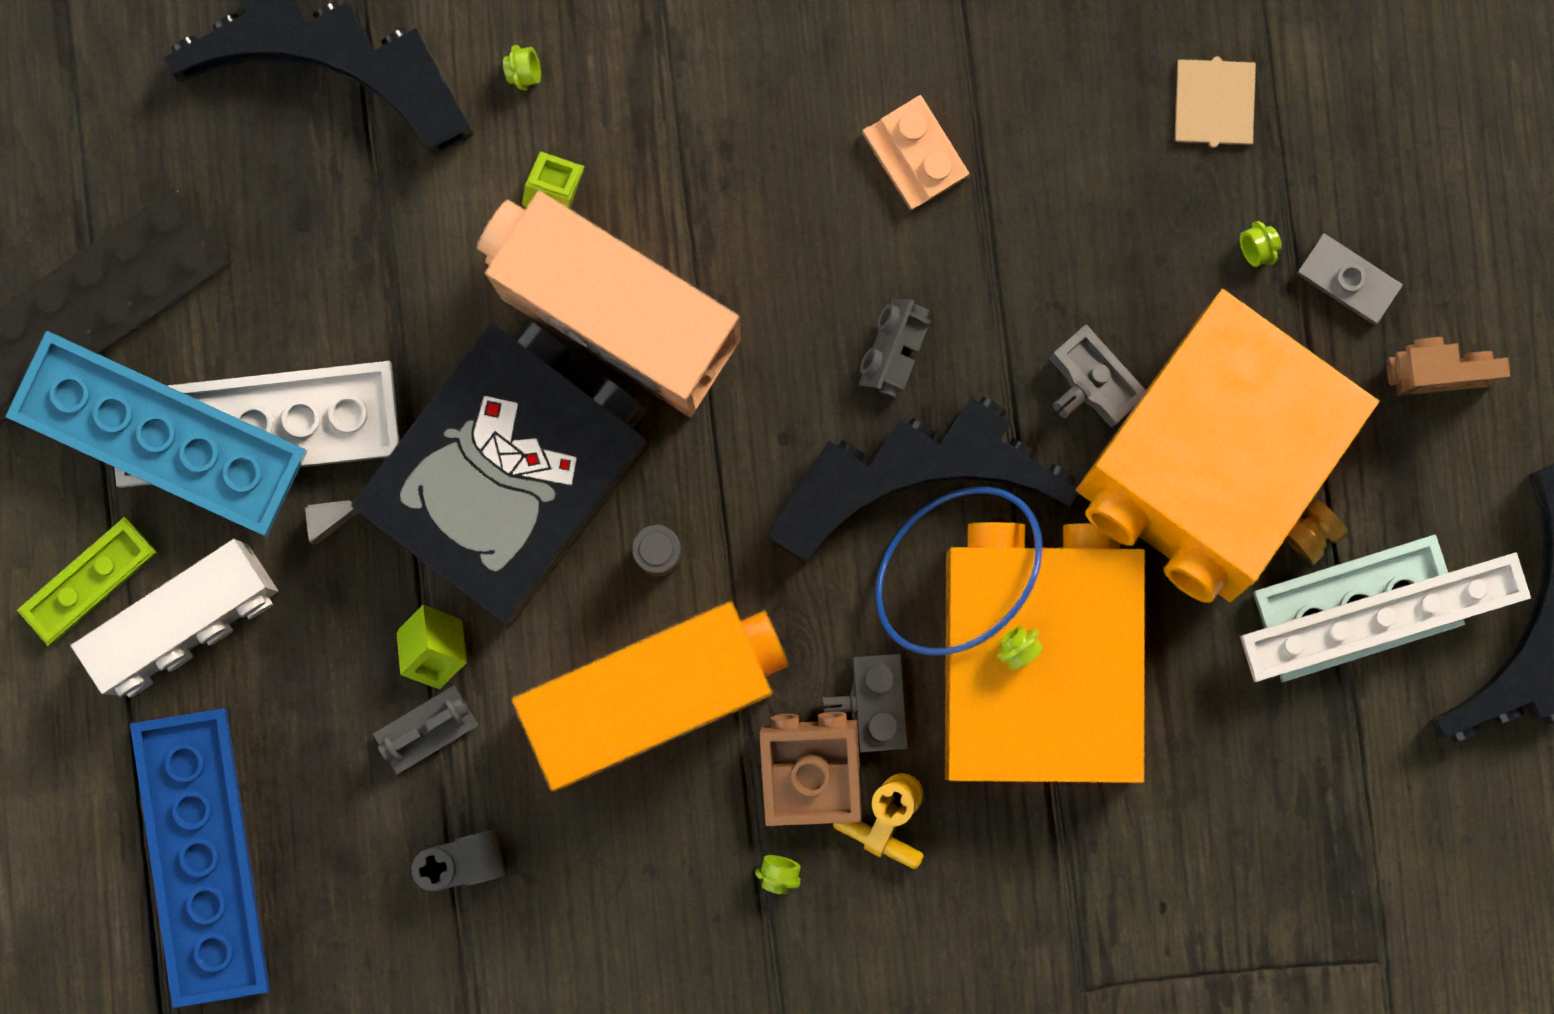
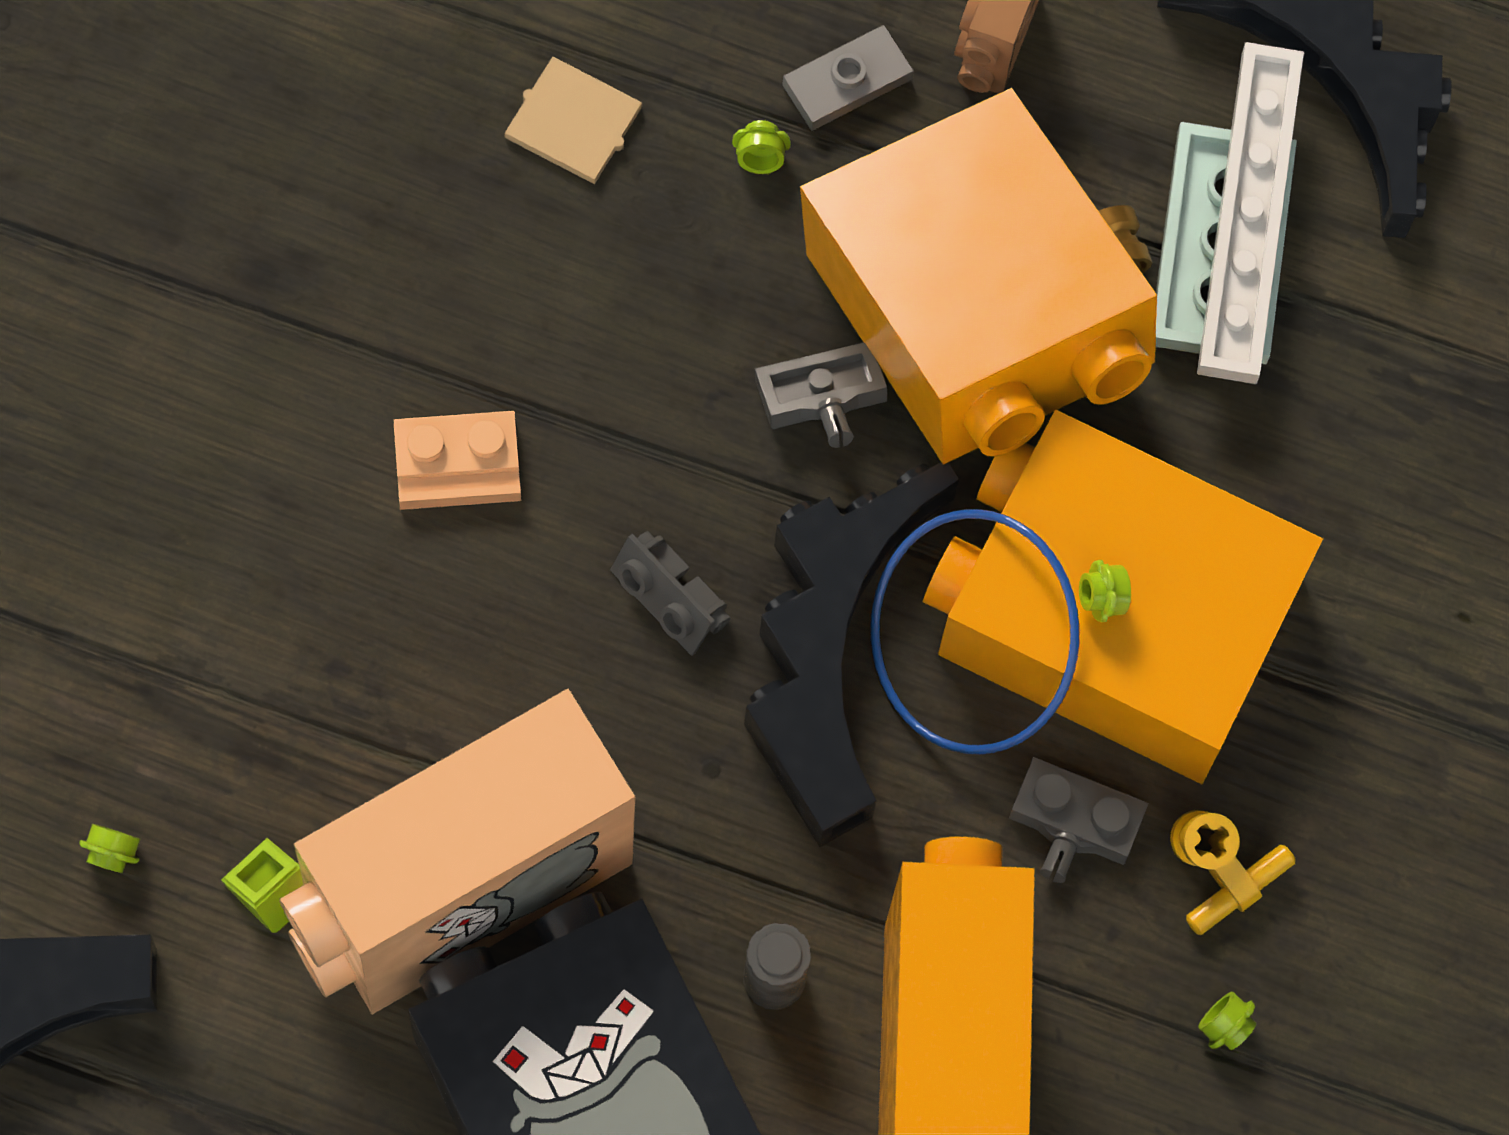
camera: 70 degrees left, 15 degrees down
medium nougat plate [760,712,862,826] -> none

